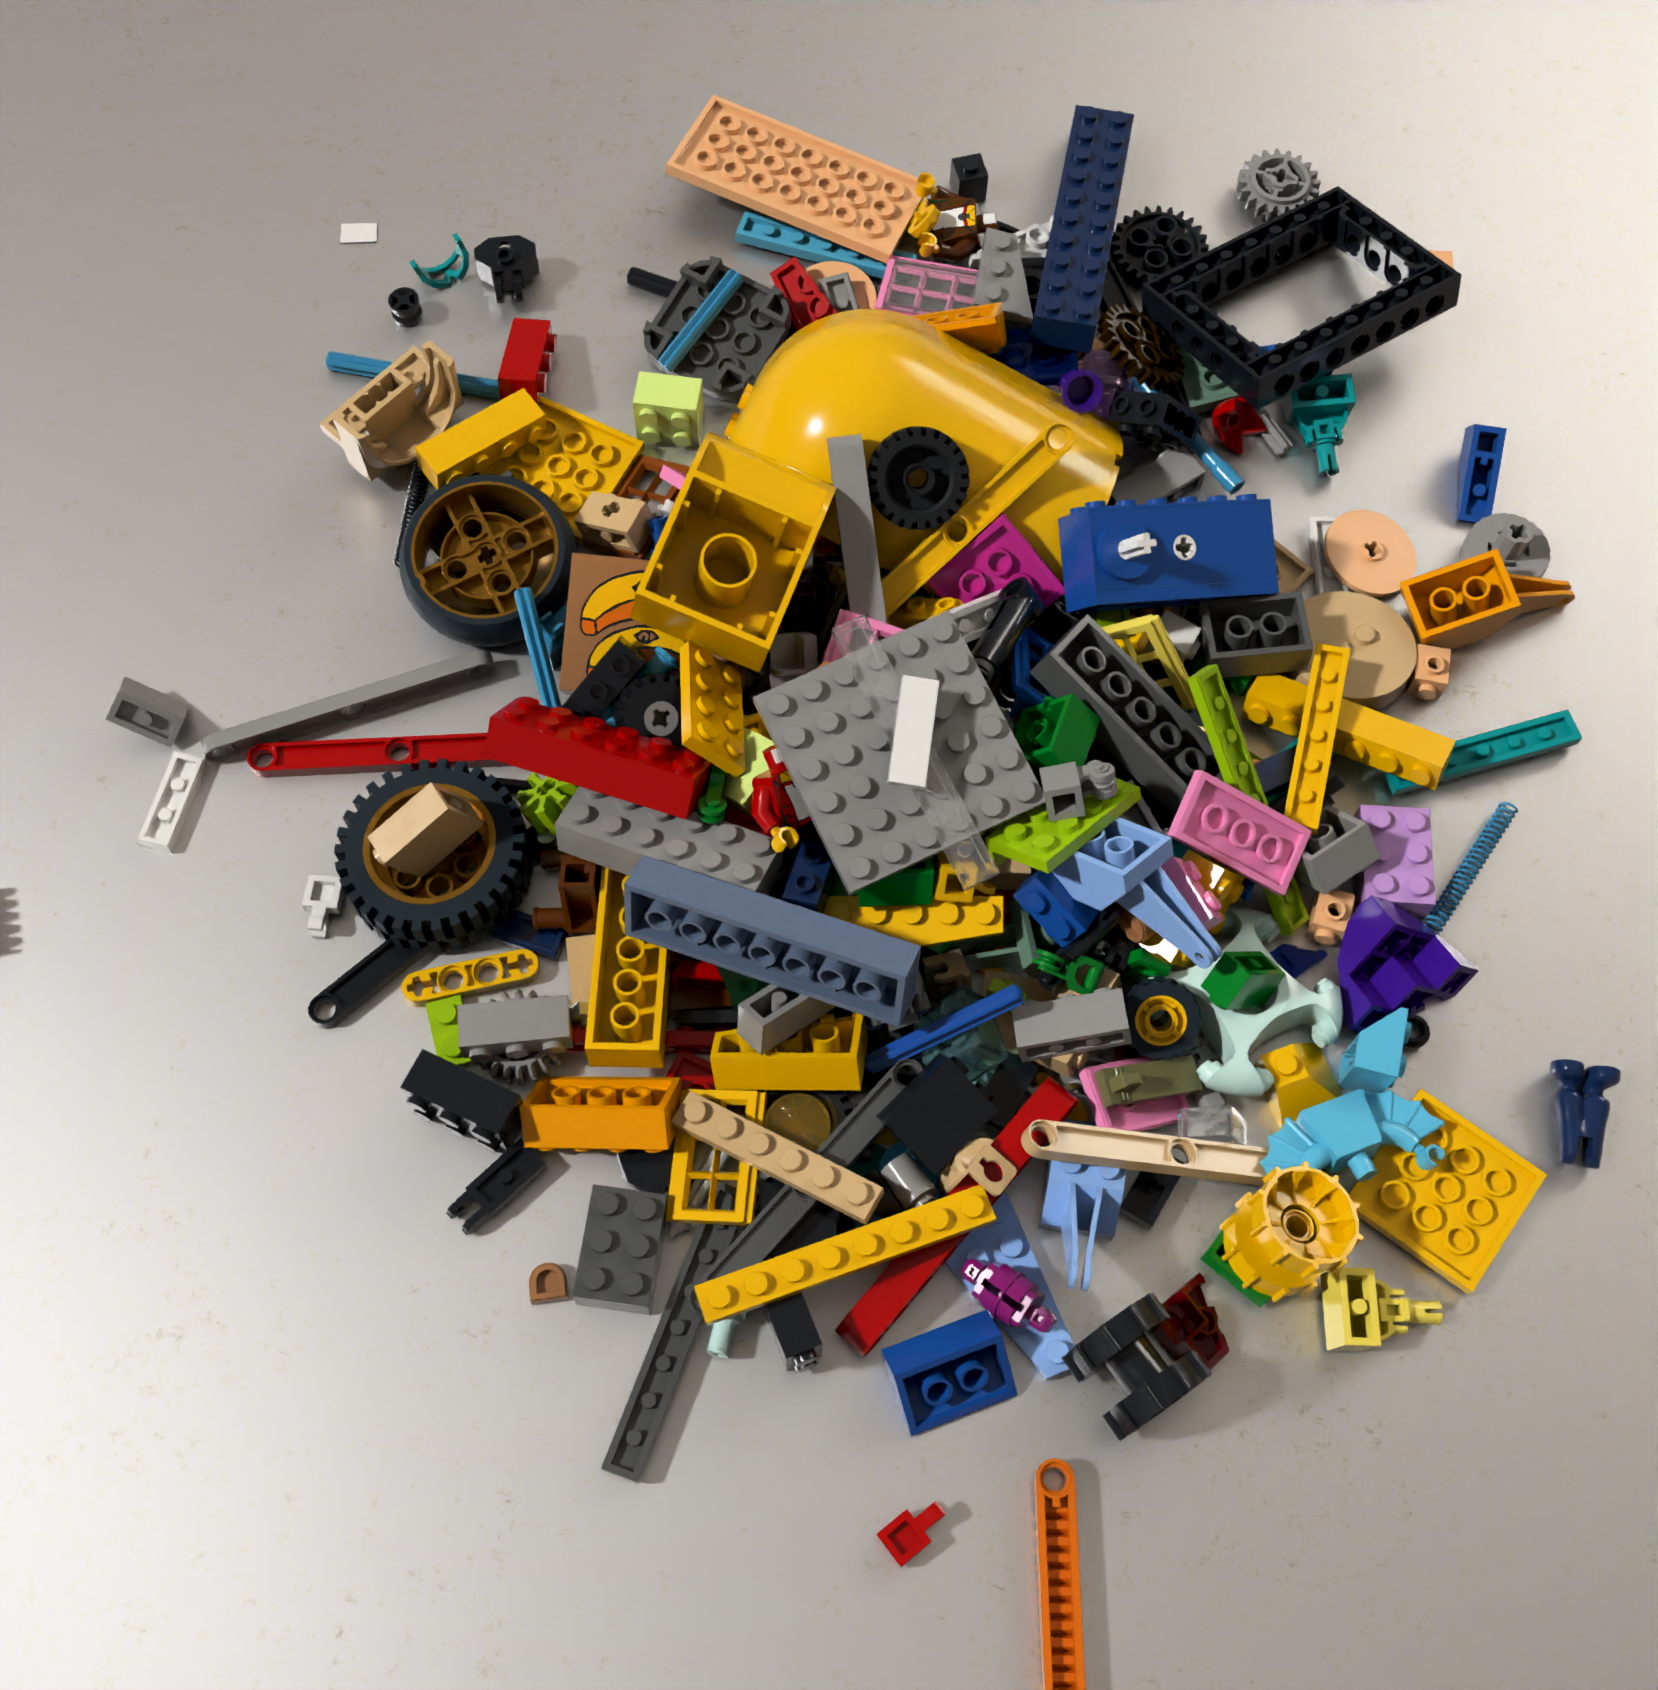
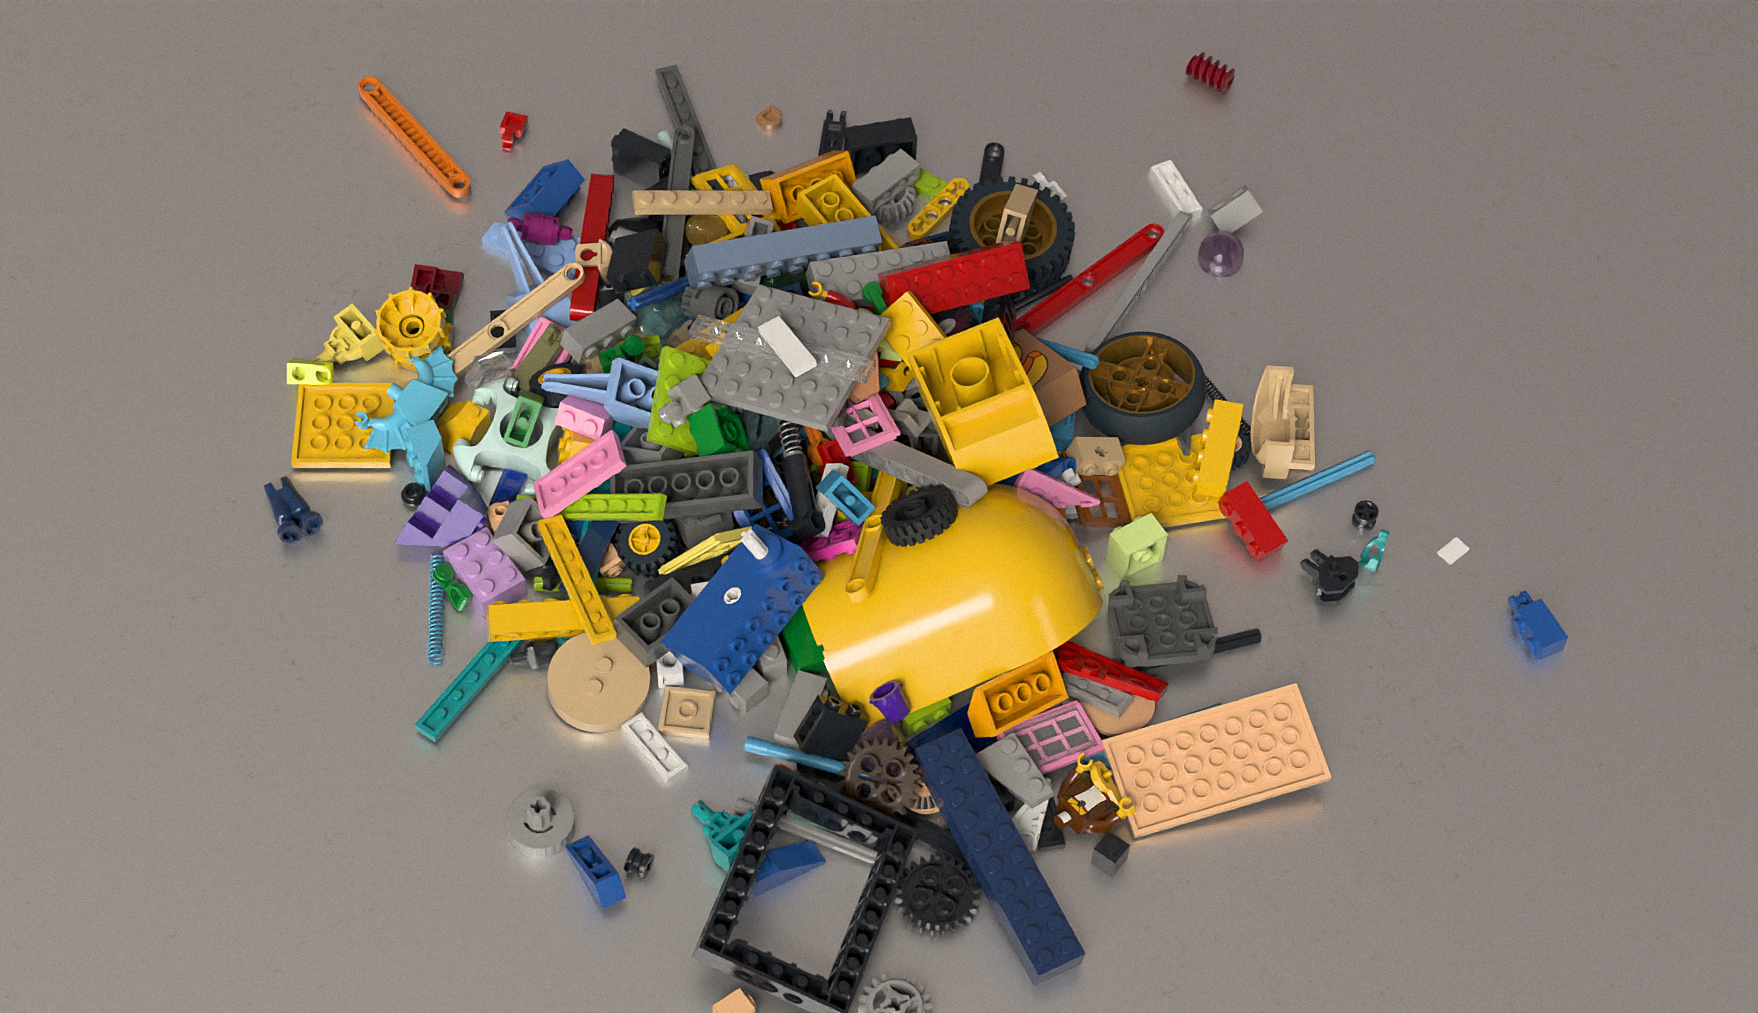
camera: 140 degrees right, 10 degrees down
dark grey brick [572,1184,668,1315] -> none
dark azure axle [658,269,743,372] -> none
yellow plate [694,1185,996,1326] -> none
black piece [1062,1293,1212,1441] -> none
light nougat piece [1323,510,1416,597] -> none
light orange slope [1400,548,1575,649] -> none
light nougat brick [1406,644,1451,700] -> none
none -> neon yellow leg [287,358,333,385]
none -> green piece [433,563,472,611]
none -> black wheel [624,847,654,879]
none -> dark azure brick [816,469,876,526]
none -> clear purple cylinder [1197,230,1244,277]
none -> blue brick [1508,591,1568,661]

